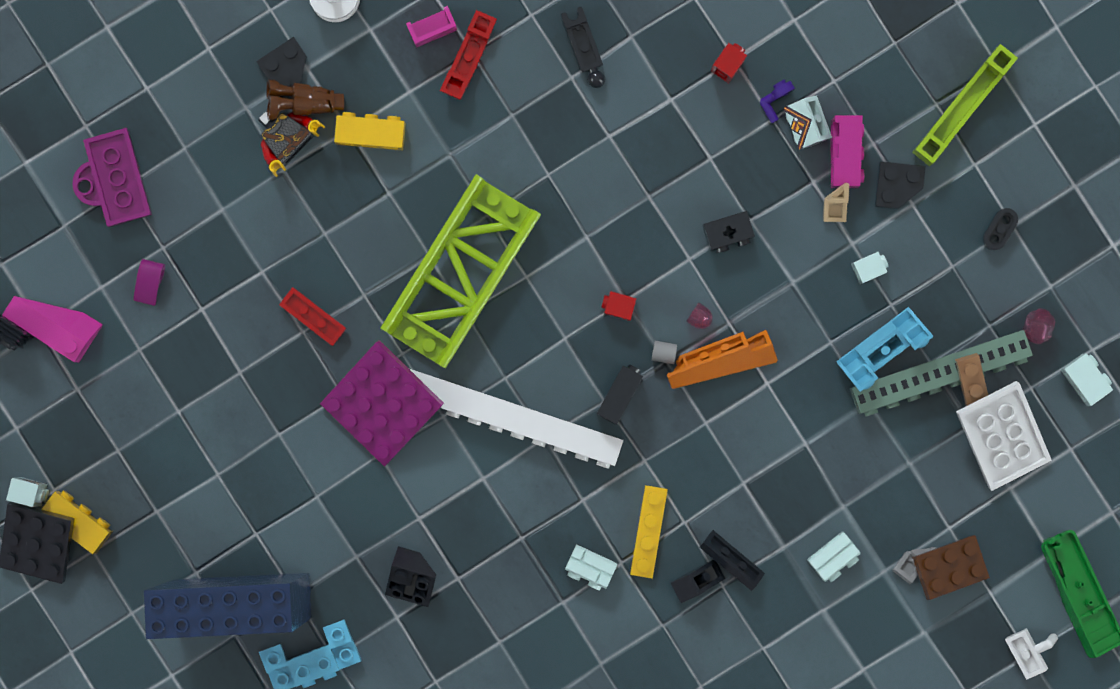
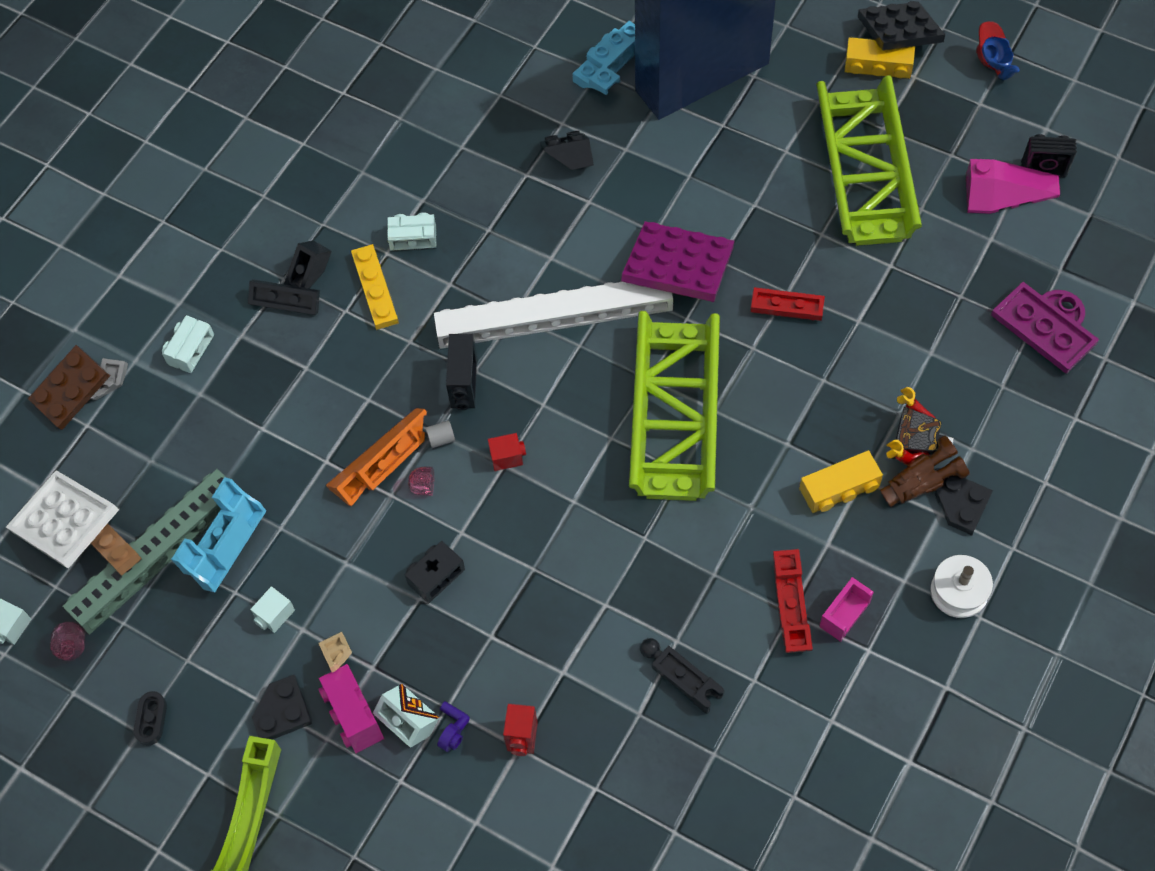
camera: 155 degrees right, 25 degrees down
light aqua brick [6,477,49,507] -> none
magenta panel [134,259,165,306] -> none
none -> lime piece [816,75,922,246]

